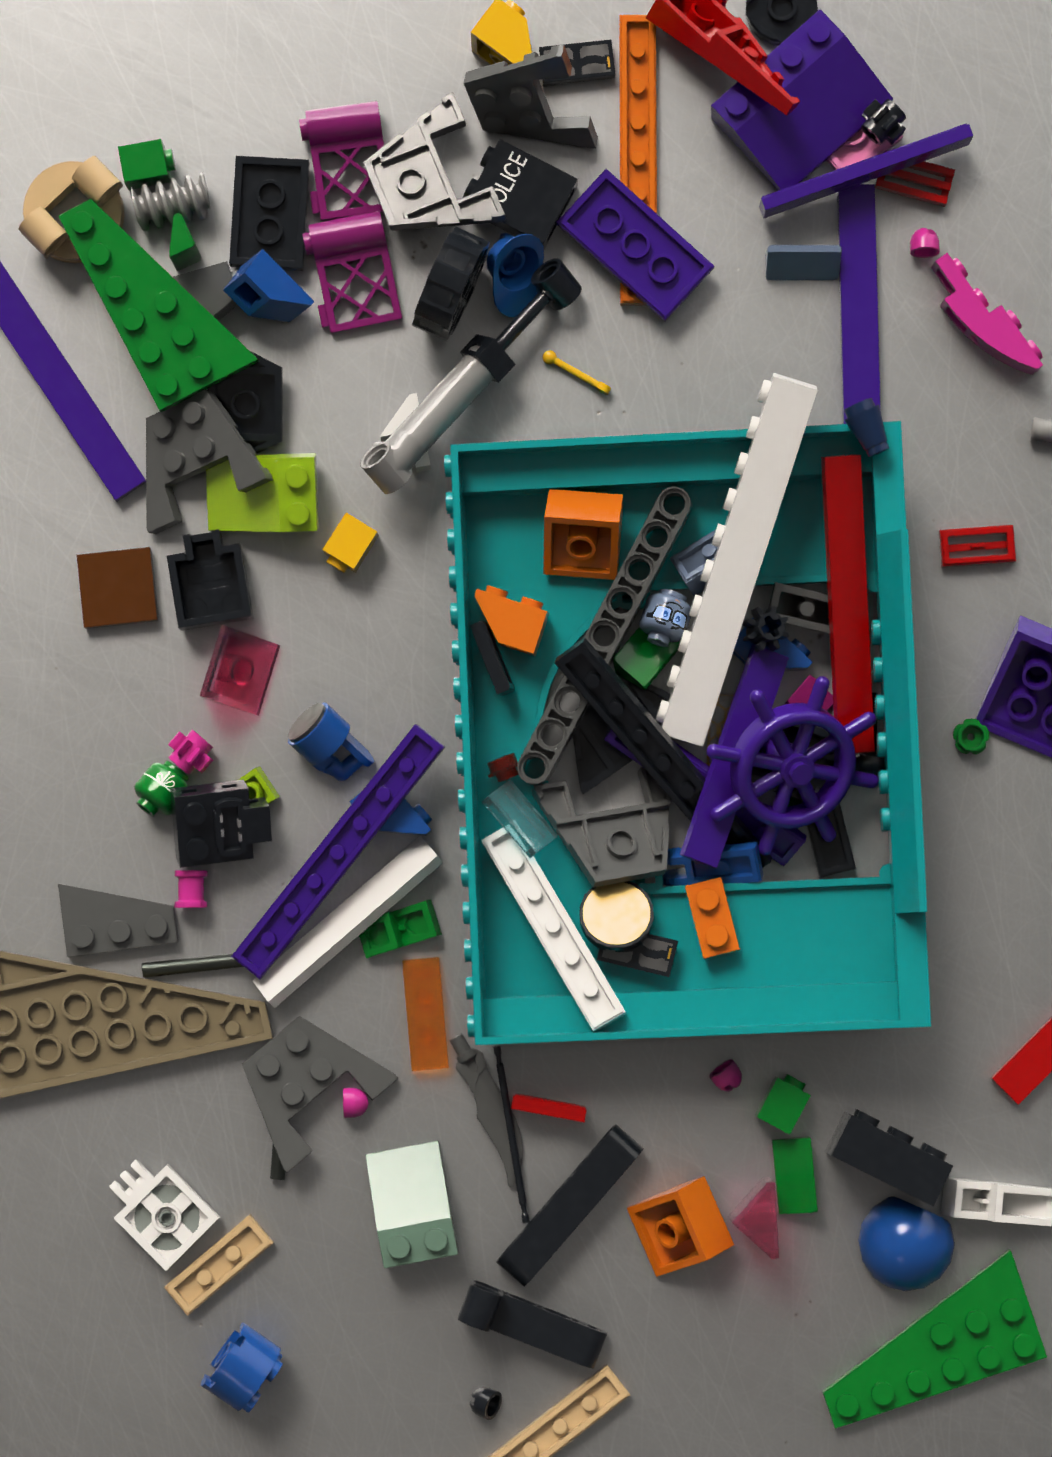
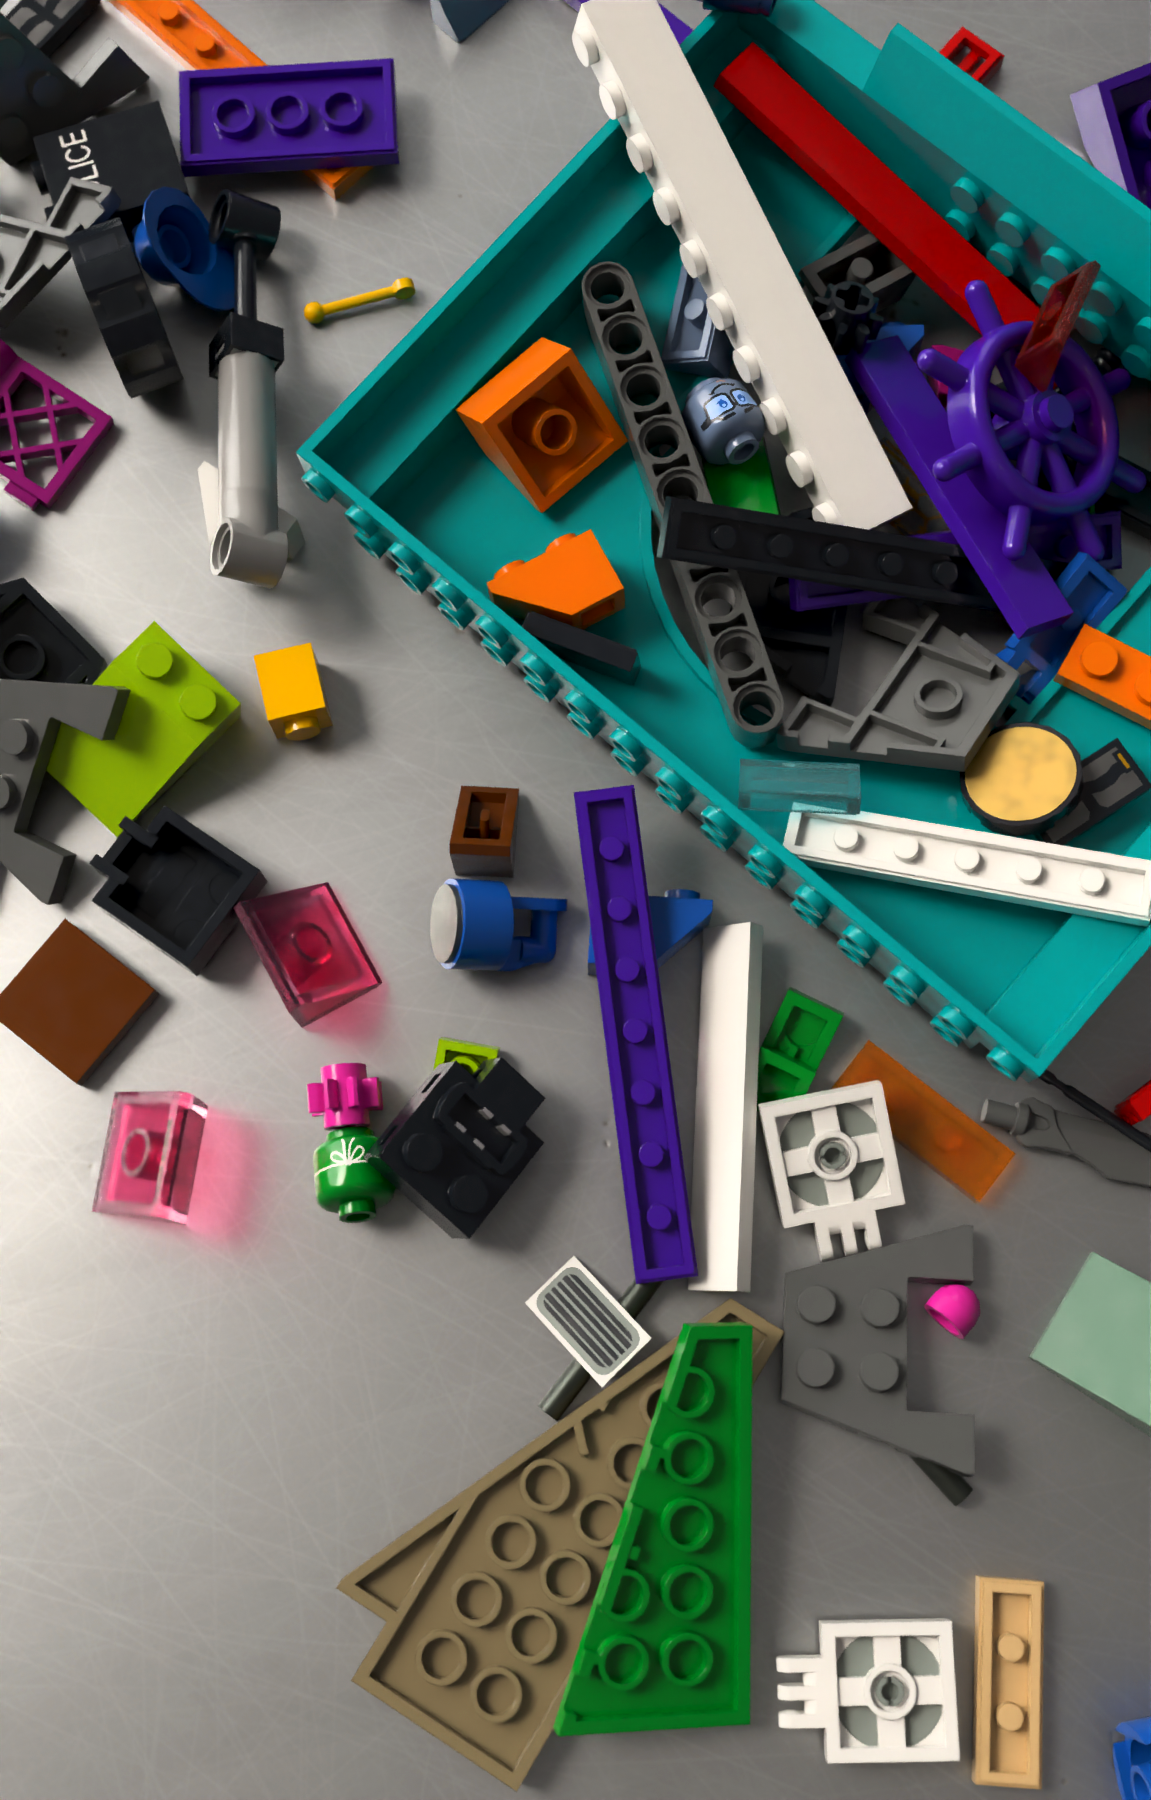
camera: 45 degrees left, 10 degrees down
dark grey wing [58,884,179,957] -> none
dark pink bush [174,870,208,908] -> none
clear red plate [487,753,519,783] -> none
none -> clear pink slope [91,1091,208,1225]
none -> reddish brown slope [450,786,519,878]
none -> sticker [525,1256,652,1387]
none -> green wing [553,1322,753,1737]
none -> white piece [758,1080,905,1262]
none -> clear red slope [1015,260,1101,393]

